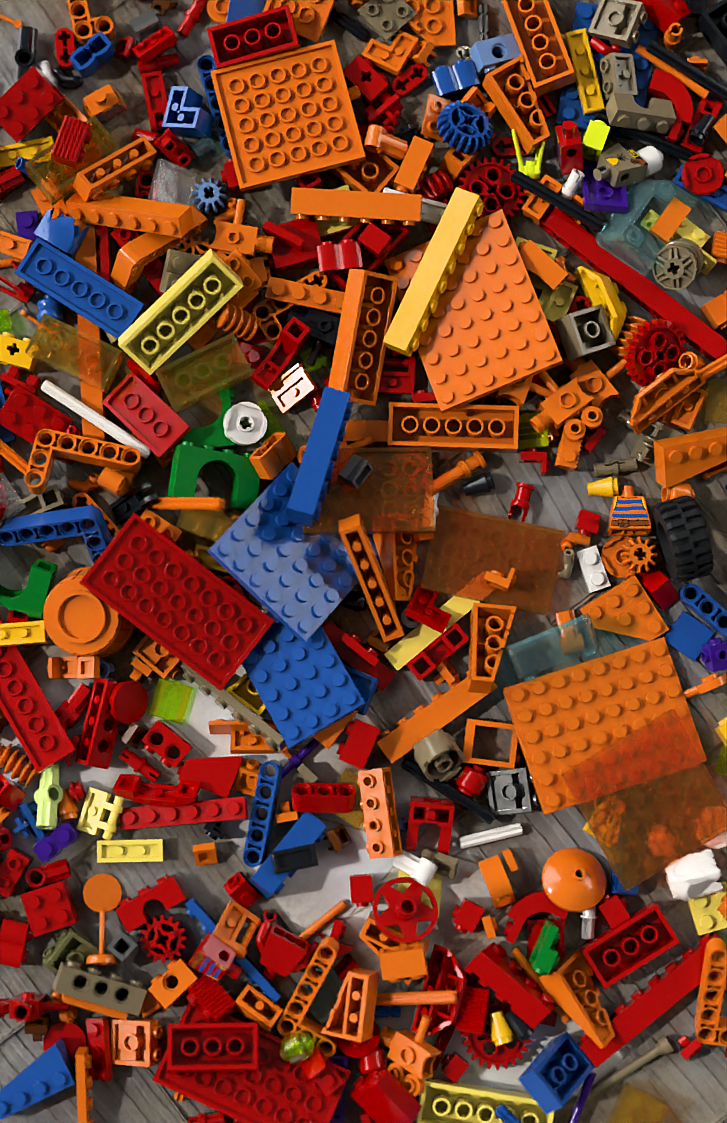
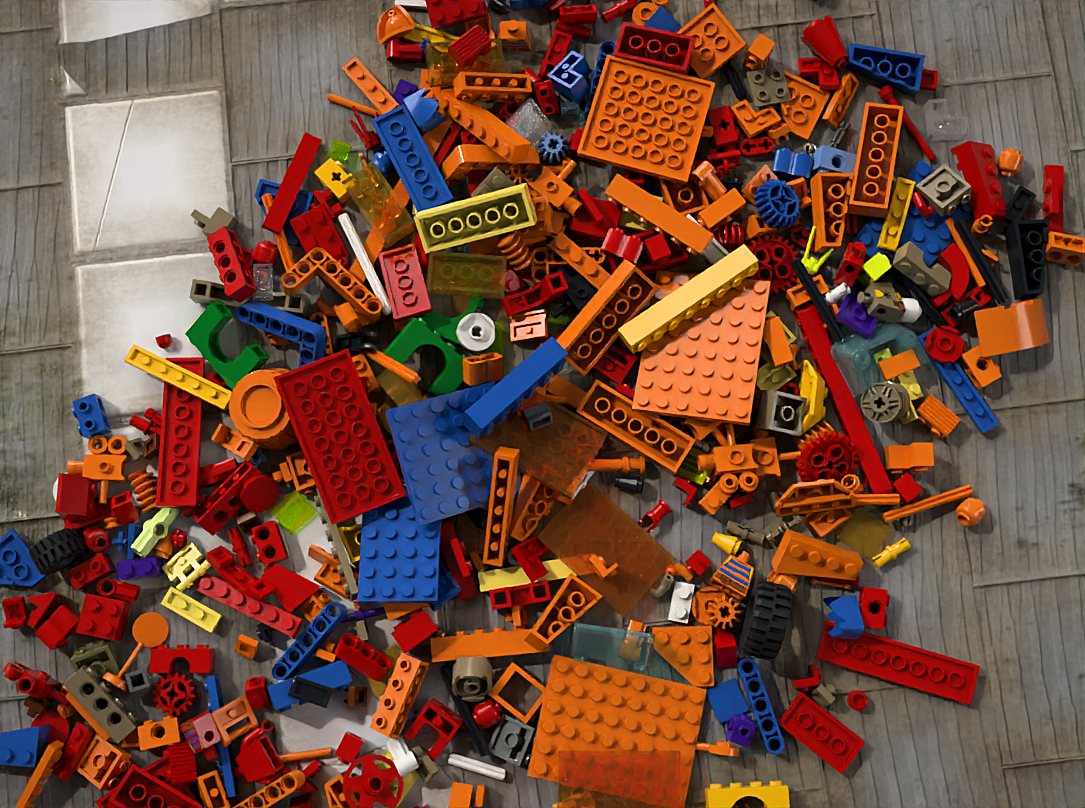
camera: 30 degrees right, 5 degrees down
dark tan bracket [600,52,638,100] -> none

